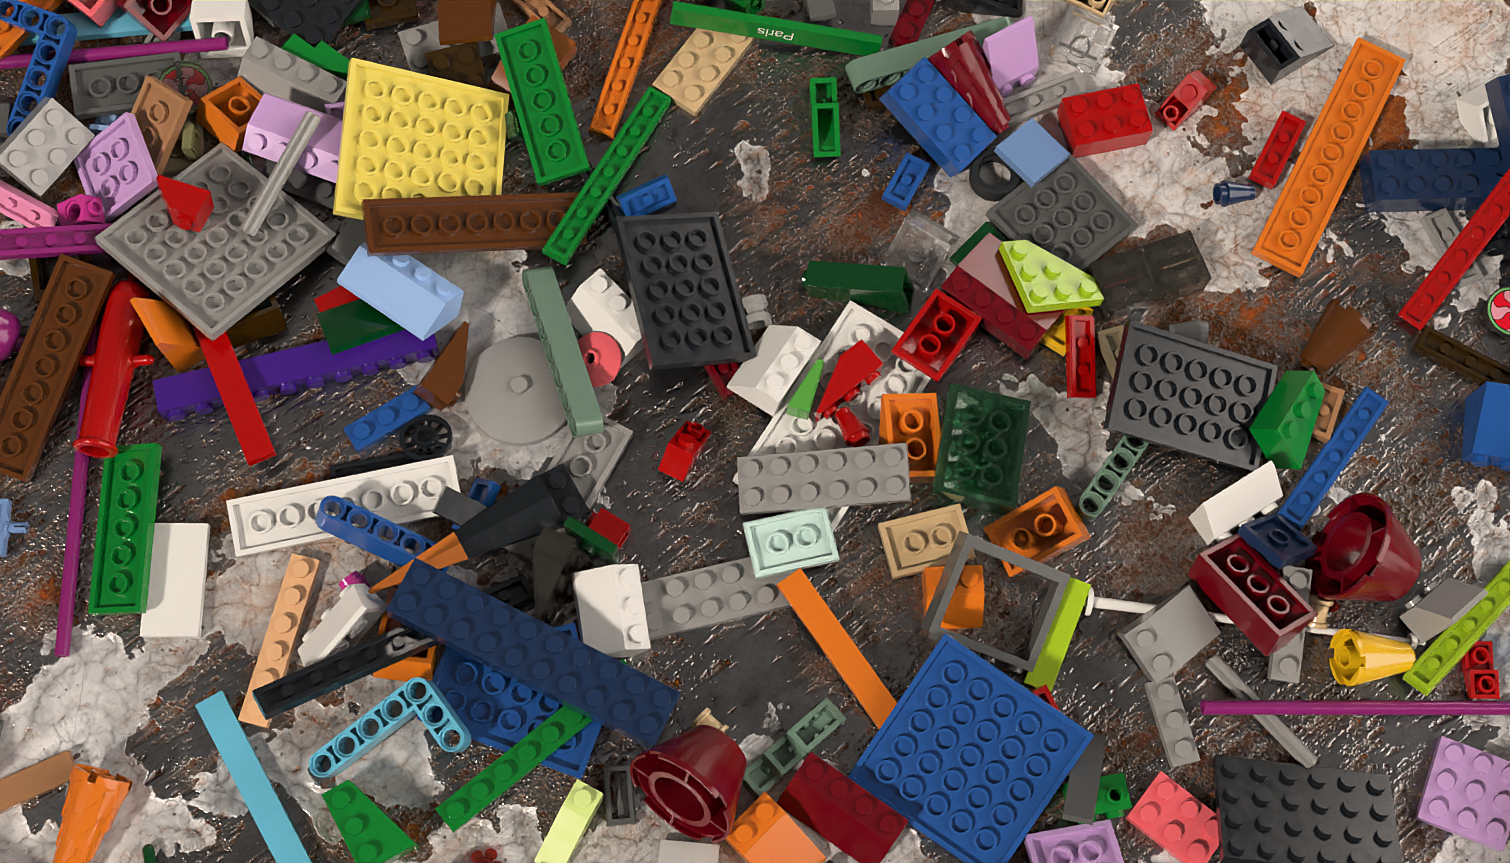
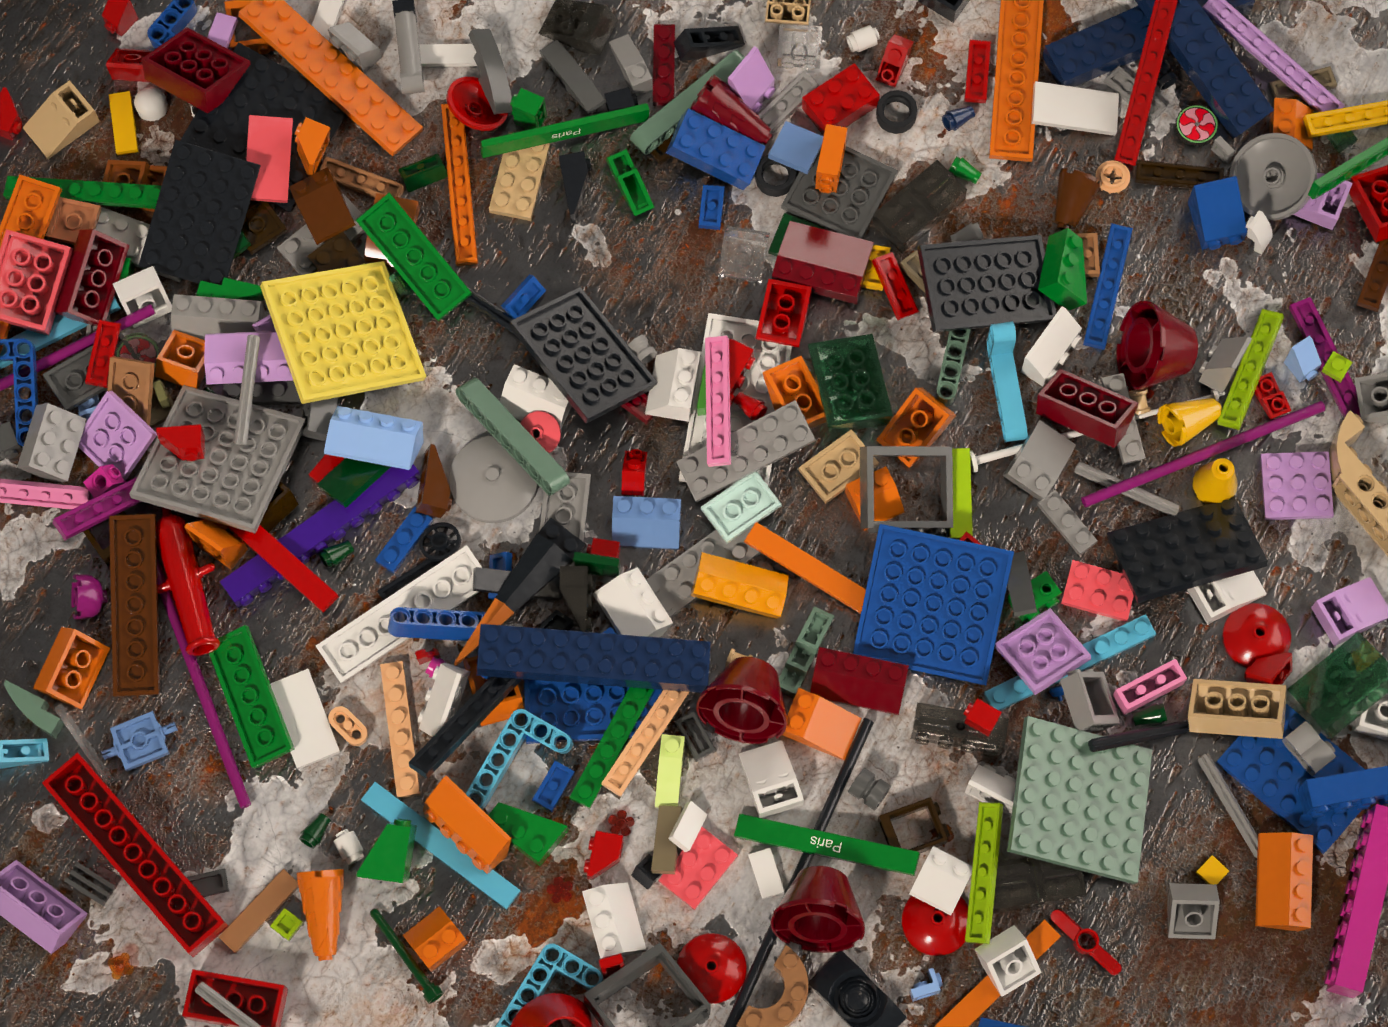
camera: 15 degrees left, 0 degrees up
reddish brown plate [361,192,587,257] -> none
green tile [542,86,672,266] -> none
dark green slope [802,261,915,314] -> none
lime plate [999,240,1104,313] -> none
dark blue plate [1238,512,1318,569] -> none
none -> red tile [85,320,121,388]
none -> lime plate [270,908,303,941]
none -> dark green cone [299,813,331,849]
none -> dark green cone [319,540,354,569]
none -> light nougat plate [328,706,368,746]
none -> white brick [333,829,364,865]
none -> green slope [356,818,417,883]
none -> dark green slope [398,154,448,192]
none -> red tile [415,648,441,665]
none -> orange slope [423,775,511,874]
none -> blue plate [532,761,575,813]
none -> black slope [559,151,592,223]
none -> light nougat plate [601,690,690,797]
none -> black brick [604,87,638,112]
none -> medium blue slope [612,496,681,550]
none -> light orange slope [690,552,789,619]
none -> bright pink plate [705,336,731,467]
none -> orange window [815,124,848,193]
none -> white brick [846,25,880,52]
none -> black tyre [876,90,918,134]
none -> green cone [948,156,982,184]
none -> medium azure beam [987,321,1028,442]
none -> white tile [1031,81,1119,136]
none -> light nougat gear [1095,160,1130,194]
none -> yellow cone [1192,458,1238,504]

